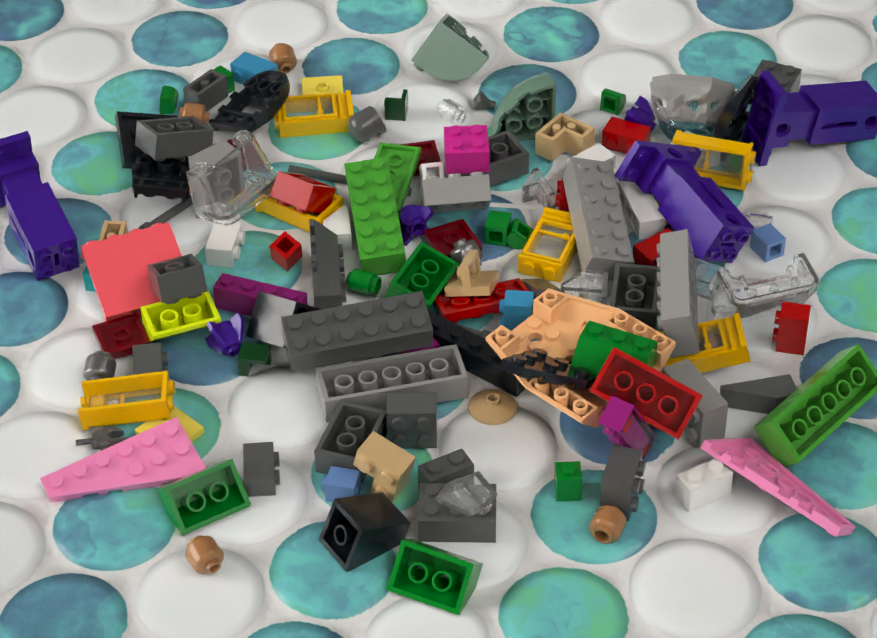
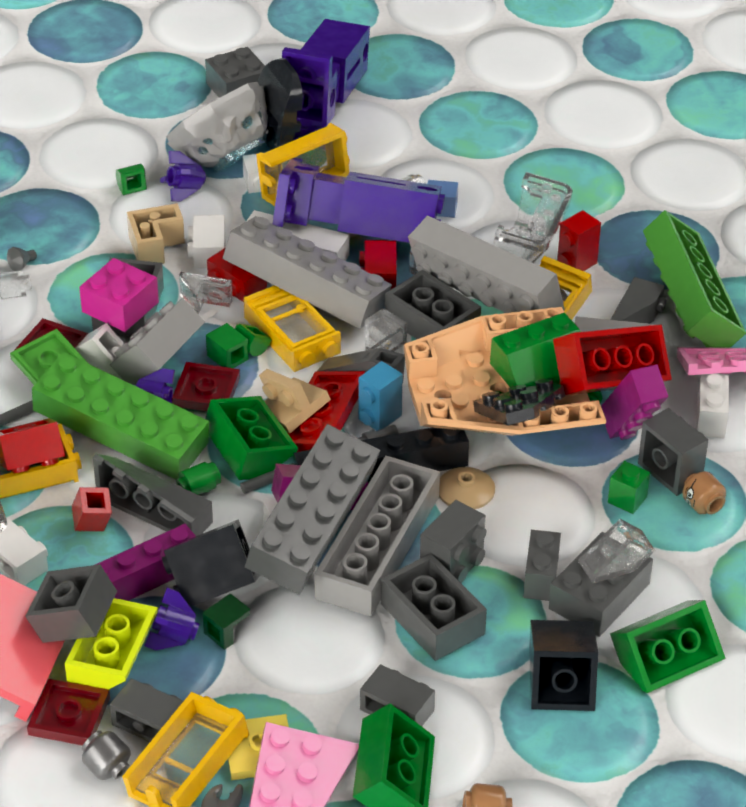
camera: 55 degrees left, 0 degrees up
medium blue brick [321,466,361,502] -> none
white slope [323,205,352,251] -> none
tan brick [353,431,416,503] -> none
flat silver head [450,238,484,266] -> none
sand green brick [490,73,556,142] -> none
red brick [602,117,651,154] -> none

